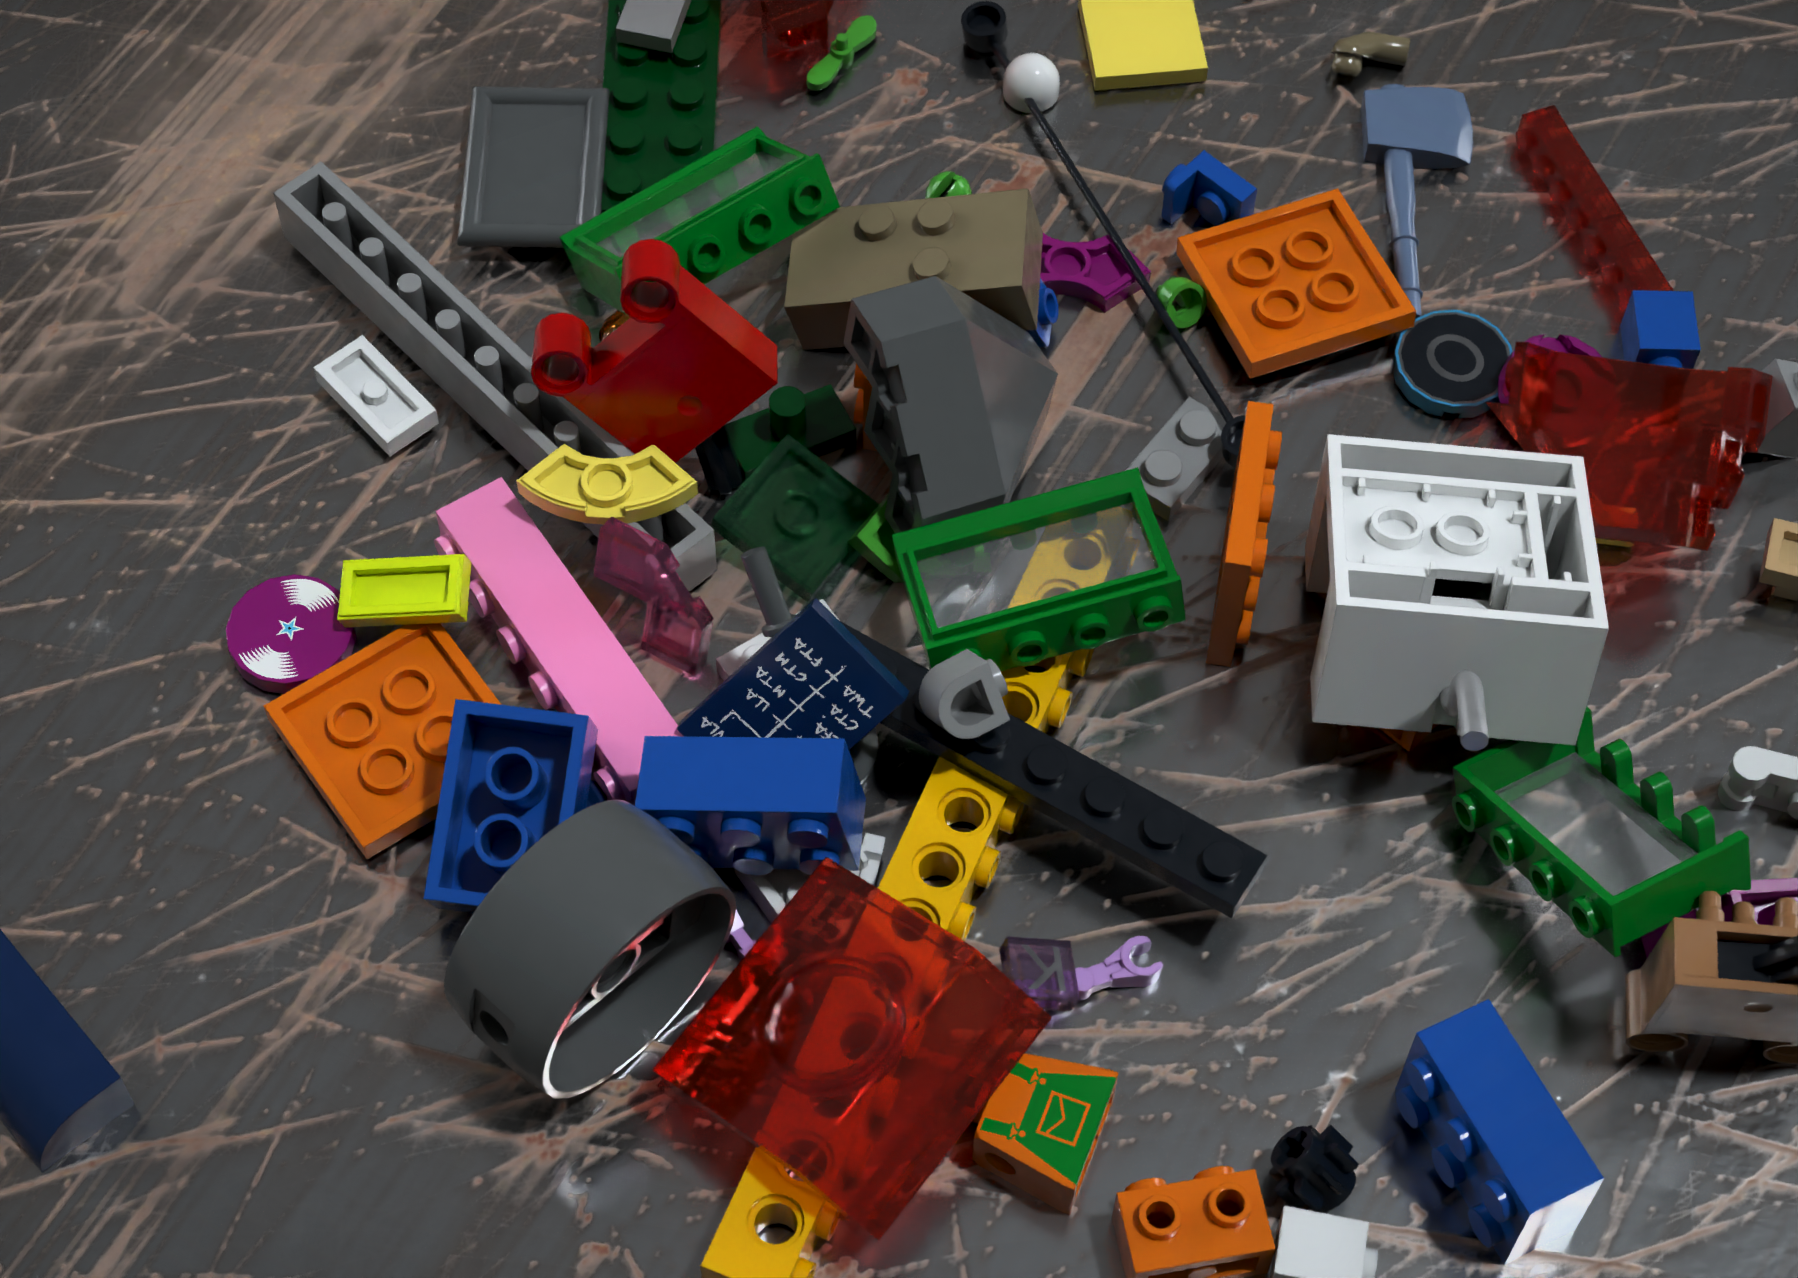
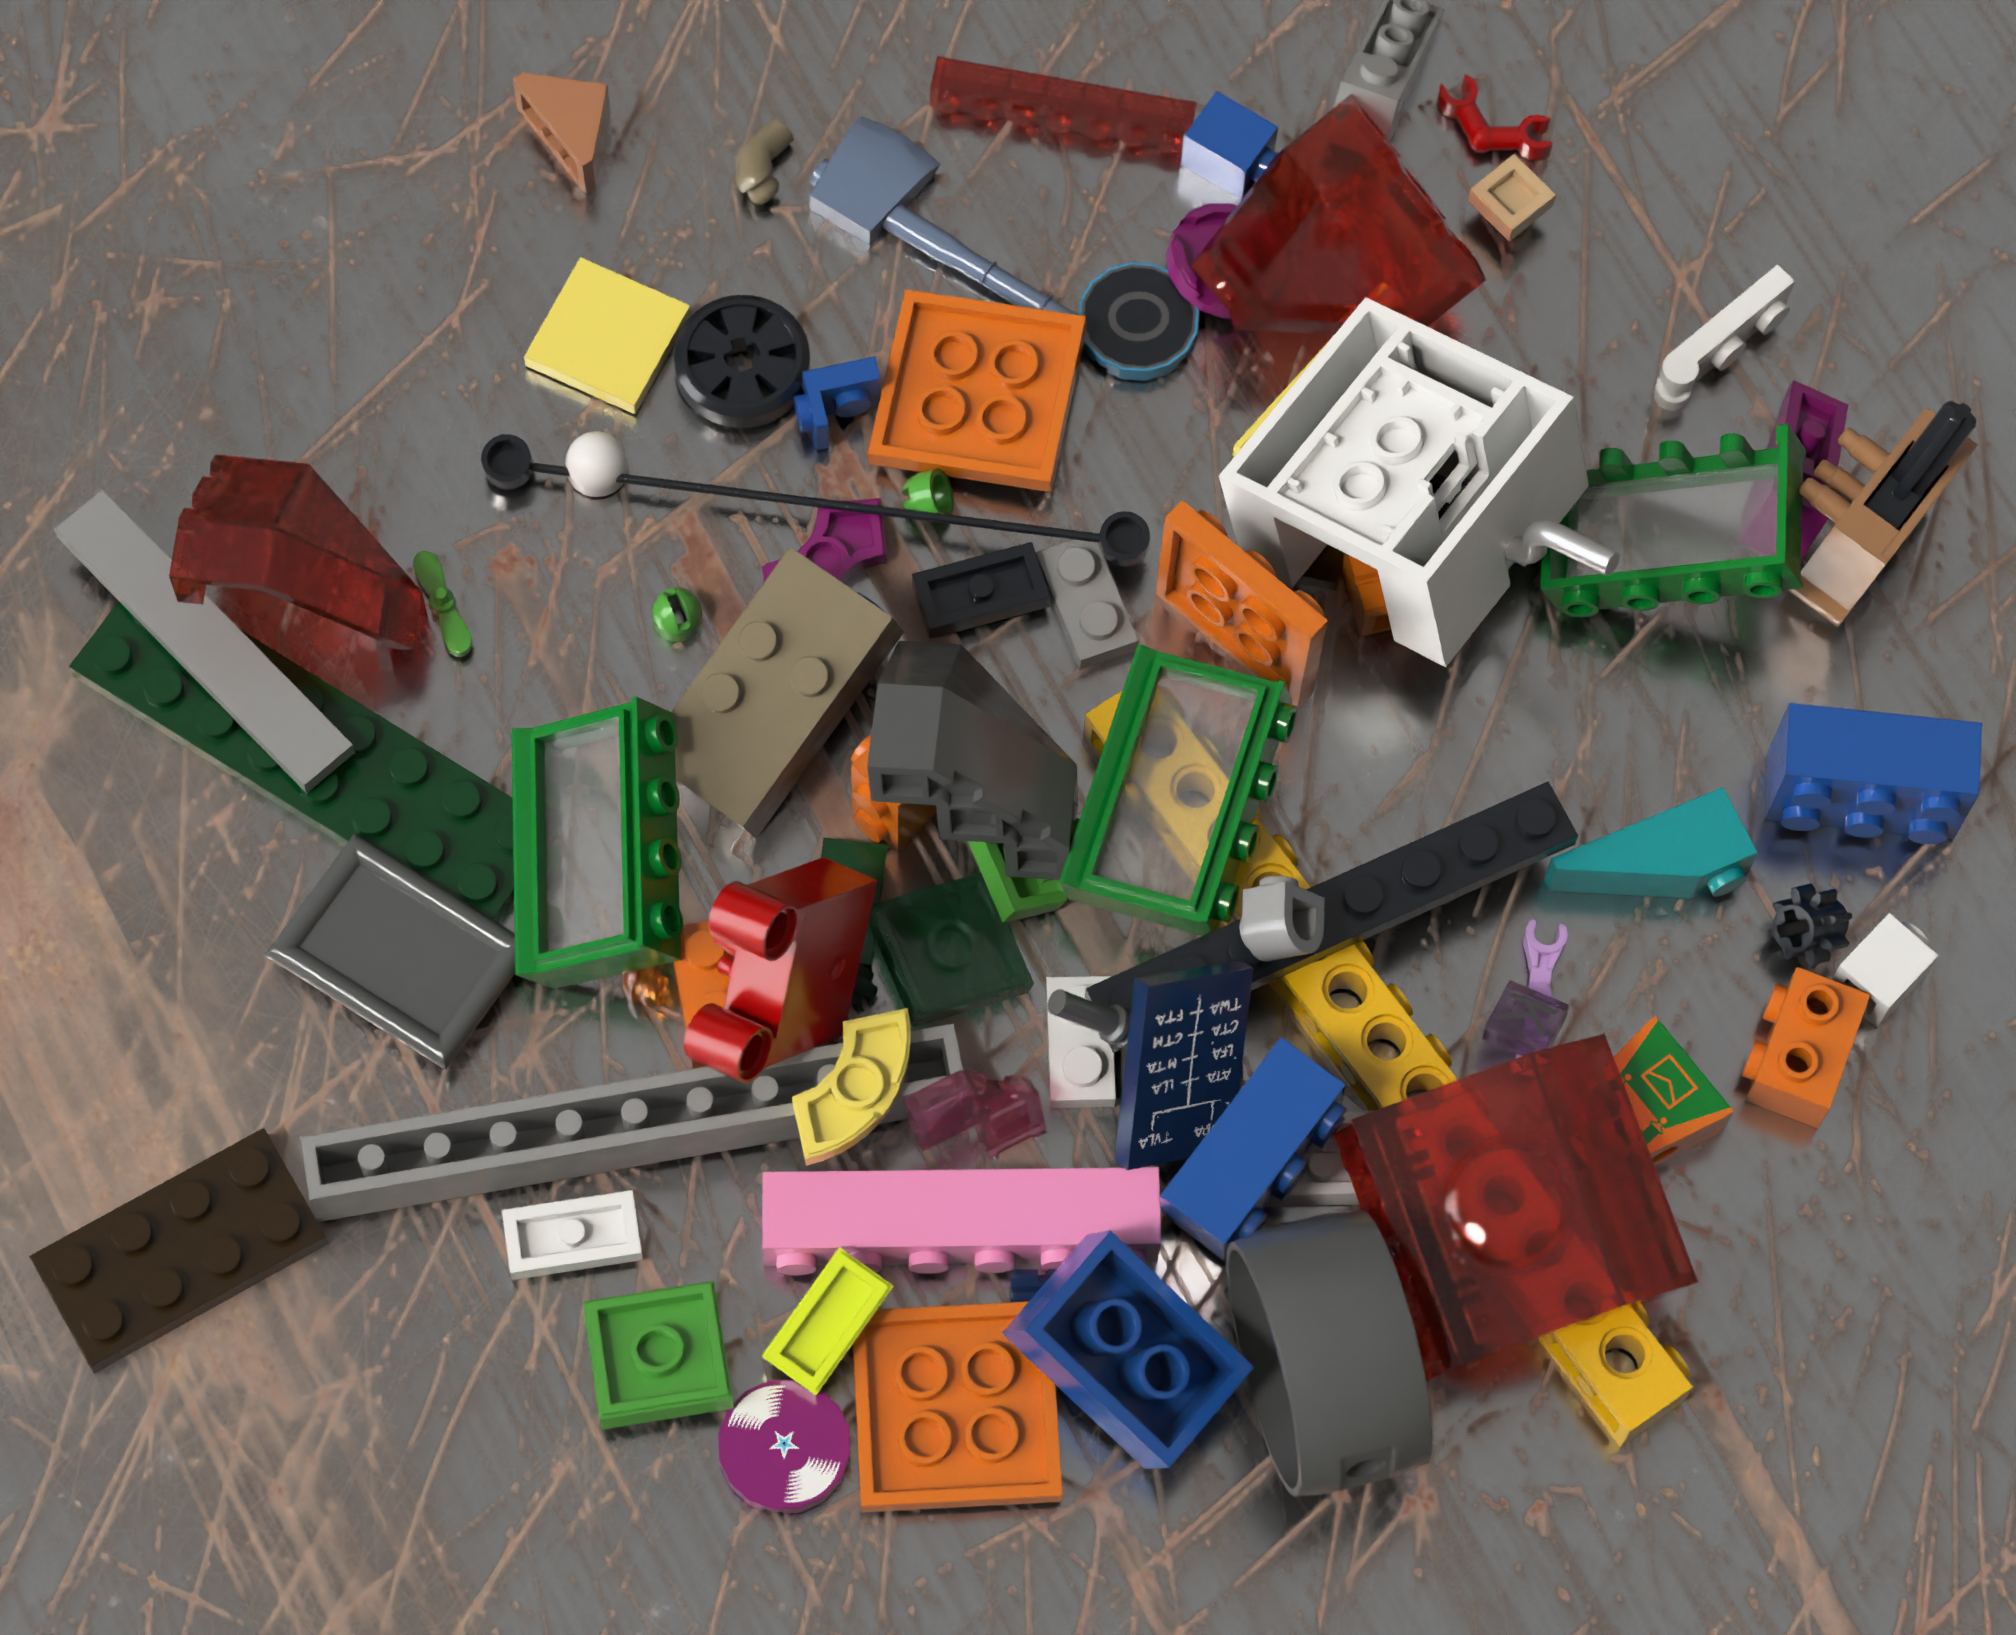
camera: 60 degrees left, 10 degrees up
none -> dark brown plate [29,1128,329,1374]
none -> bright green tile [583,1281,734,1430]
none -> black wheel [674,295,810,428]
none -> black plate [912,542,1050,639]
none -> teal slope [1544,787,1758,899]

